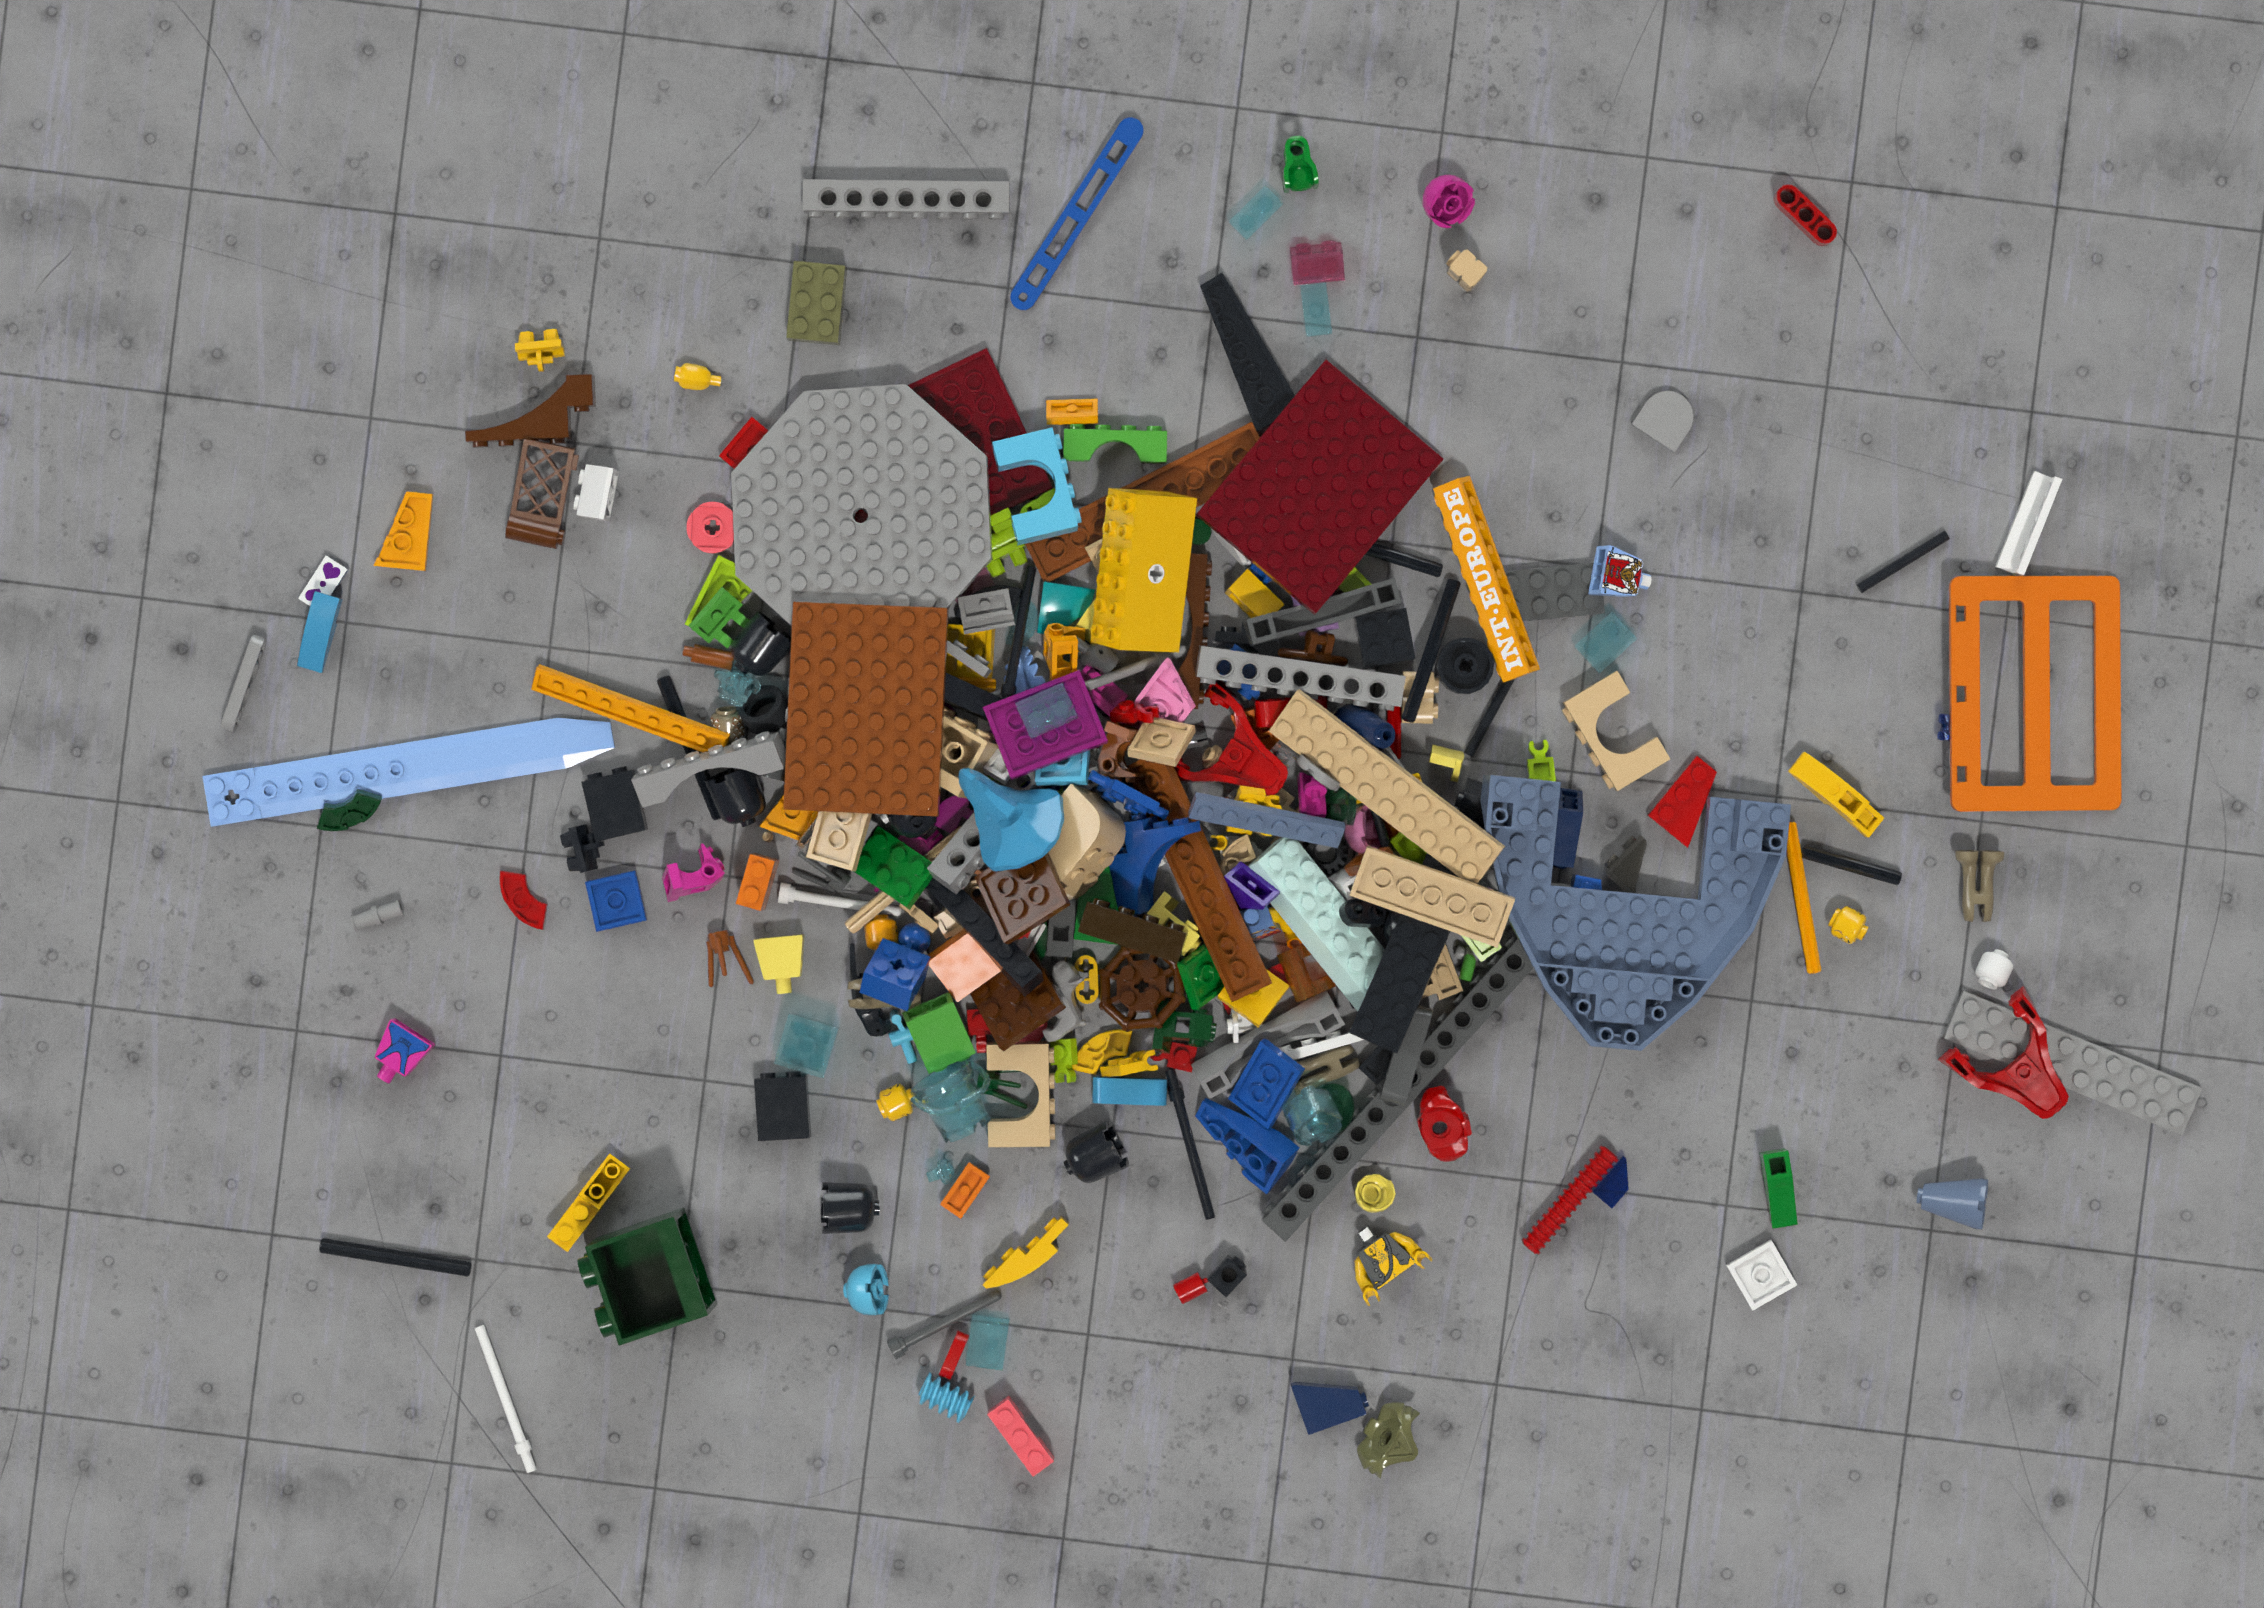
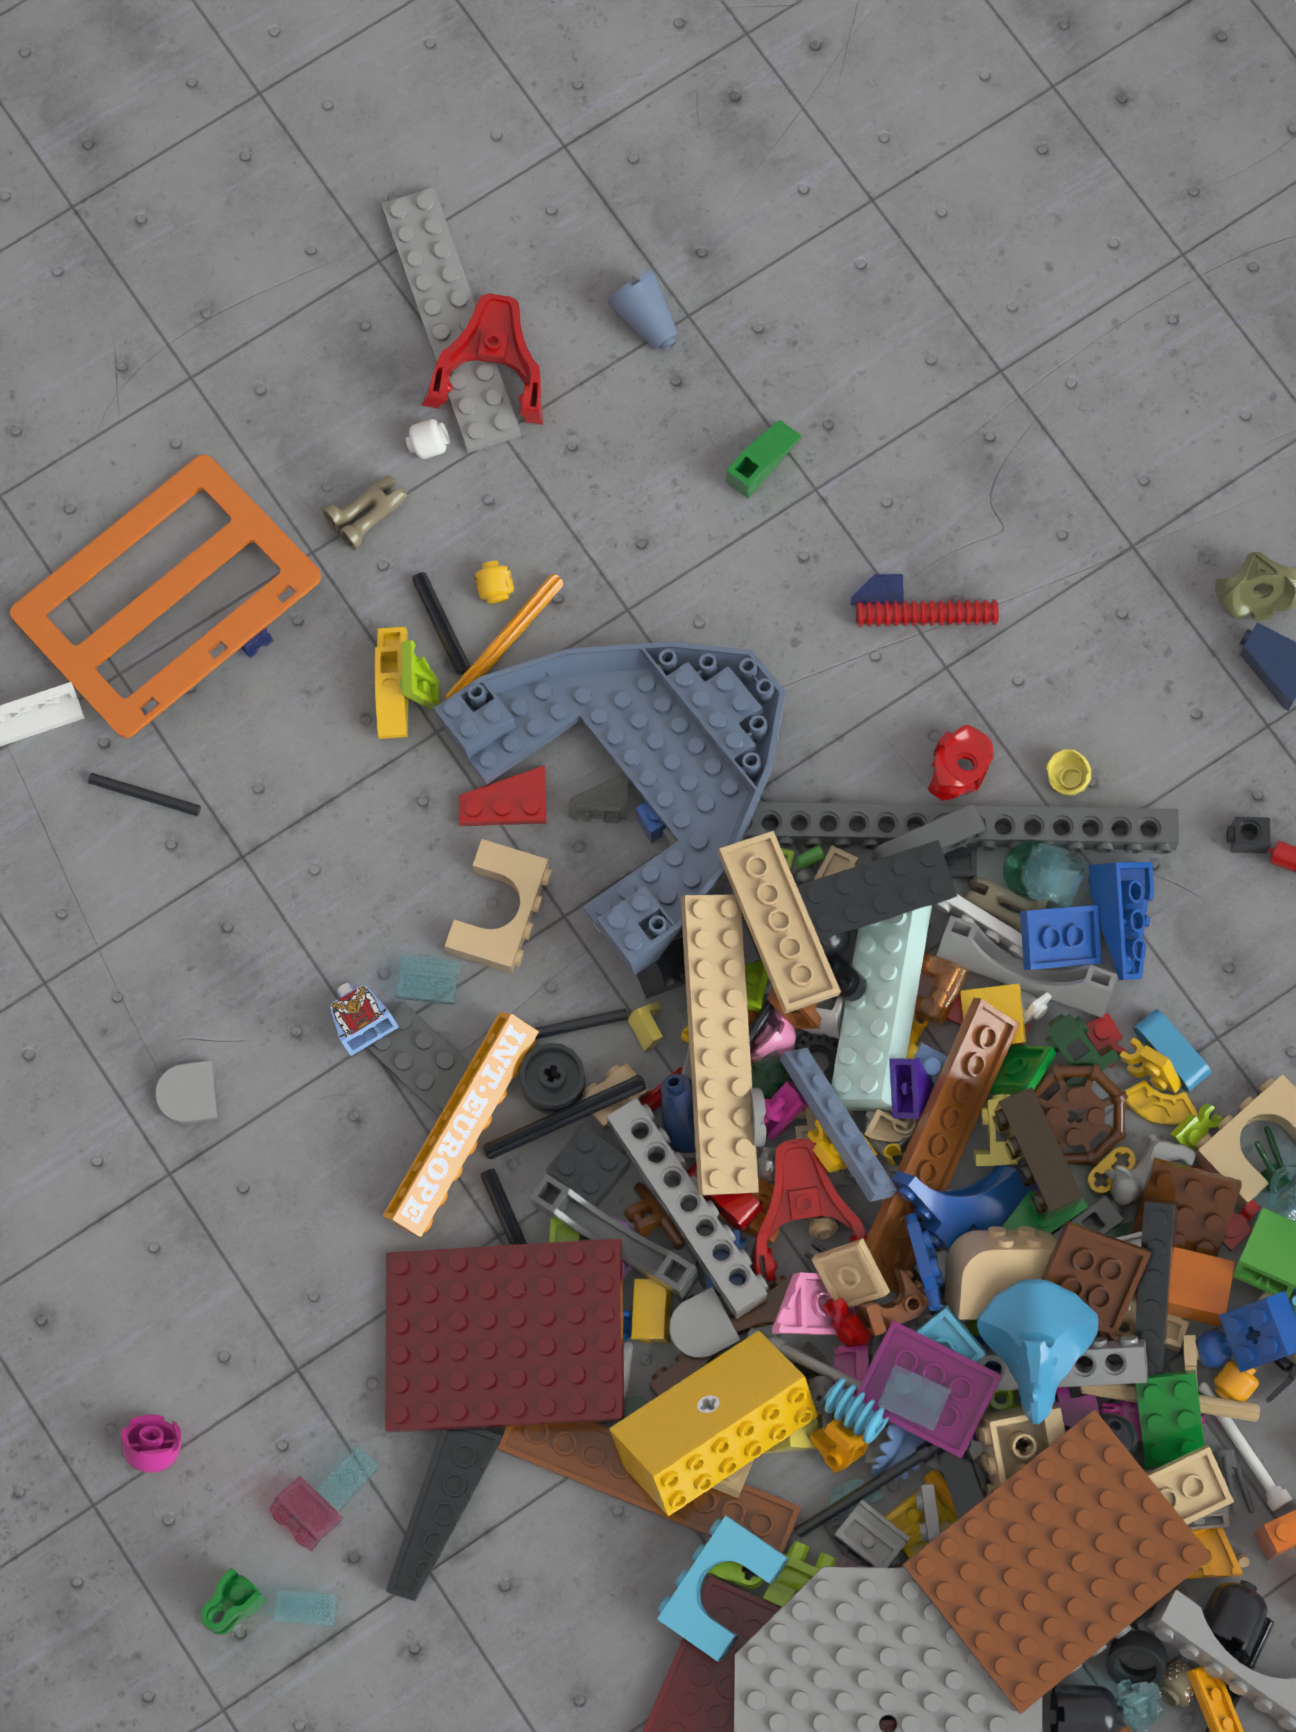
camera: 130 degrees left, 15 degrees down
white plate [983,749,1010,785] -> none
teal brick [1037,582,1095,634] -> none
light orange plate [1046,399,1098,425] -> none
bright green arch [1063,424,1167,464] -> none
black cylinder [1064,1120,1129,1183] -> none
black bar [1165,1069,1215,1220] -> none
torso [1354,1225,1433,1306] -> none
tan brick [1446,249,1488,292] -> none
lime plate [1527,740,1556,781] -> none
dark blue slope [1553,788,1583,869] -> none
white plate [1726,1239,1797,1311] -> none
none -> lime wing [400,640,440,710]
none -> light grey tile [670,1287,741,1359]
none -> medium azure piece [821,1377,889,1444]

